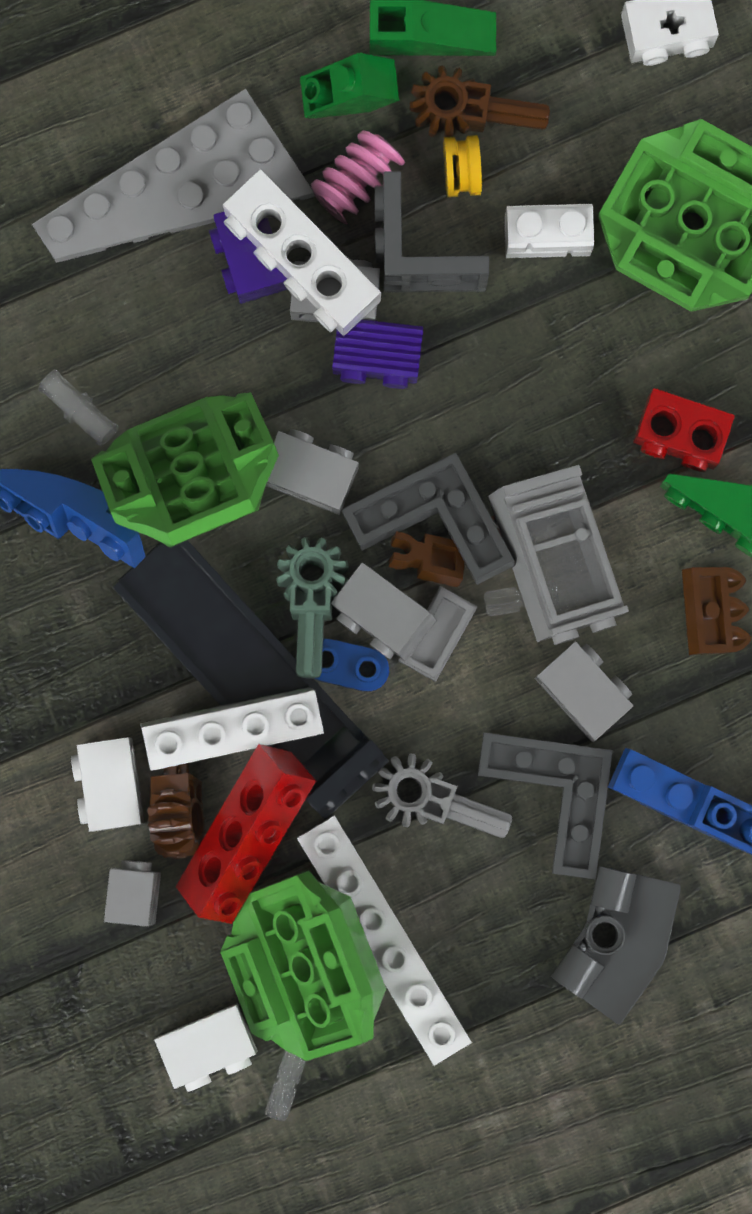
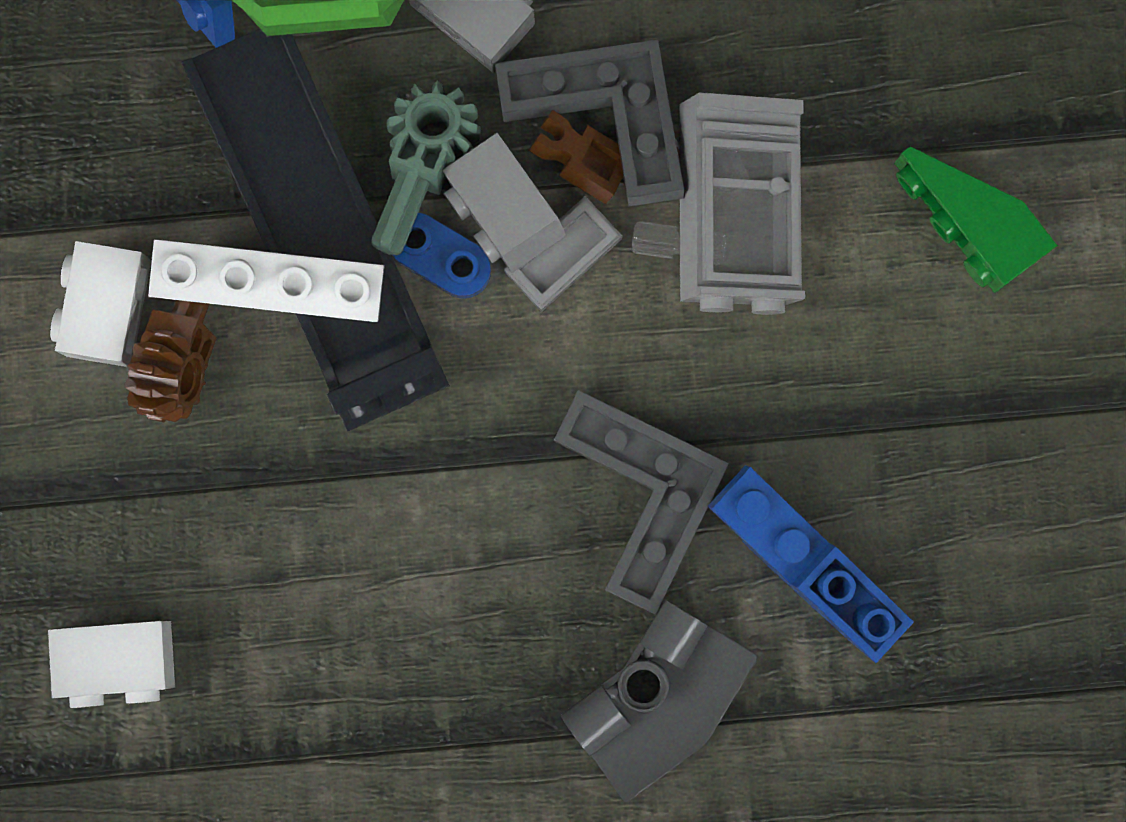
camera: 25 degrees right, 0 degrees up
light grey brick [104,860,161,927] -> none
red brick [176,744,316,924] -> none
bright green piece [220,871,386,1061] -> none
clear piece [265,1051,306,1121] -> none
white brick [297,816,472,1066] -> none
light grey gear [372,753,512,838] -> none
light grey brick [534,641,634,742] -> none
red brick [633,388,735,472] -> none
reddish brown plate [682,567,752,655] -> none

